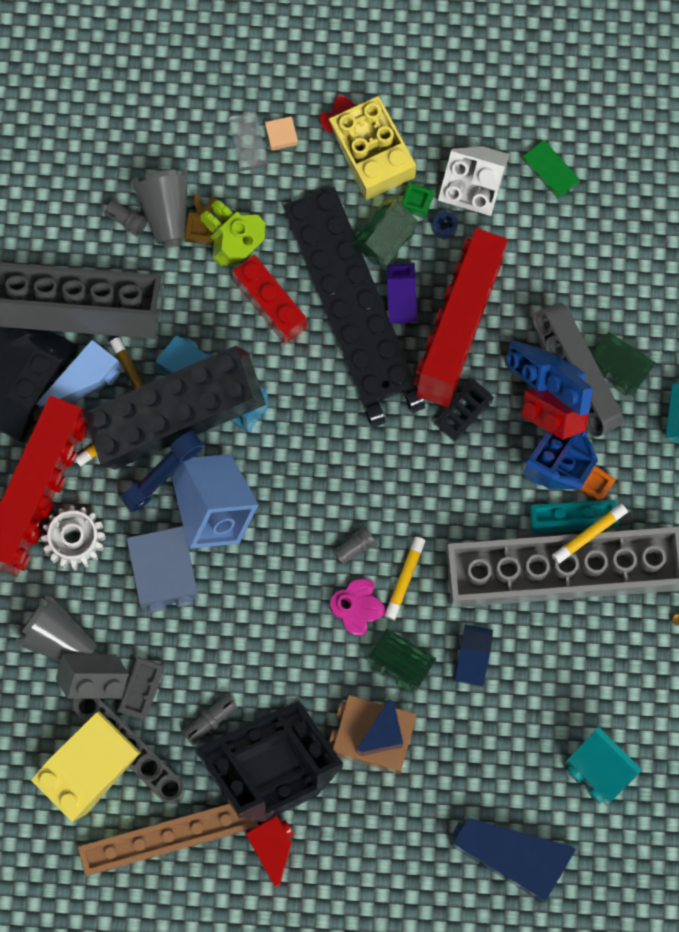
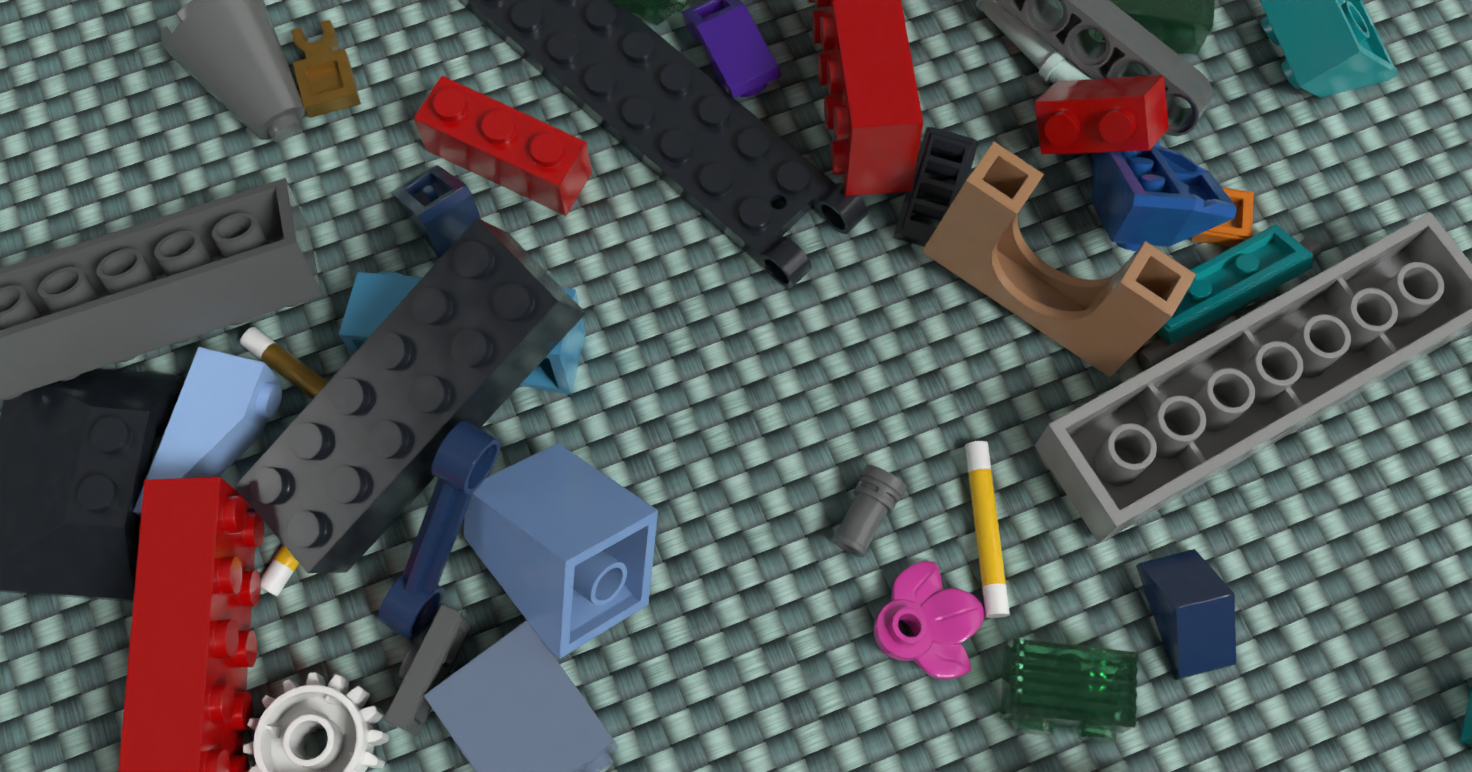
camera: 25 degrees left, 5 degrees down
dark grey pin [104,200,148,237] -> none
lime hinge [200,200,266,266] -> none
blue slope [506,341,593,415] -> none
yellow bar [552,503,628,564] -> none
none -> dark grey plate [383,605,472,736]
none -> dark blue slope [392,165,481,258]
none -> medium nougat arch [922,142,1196,377]

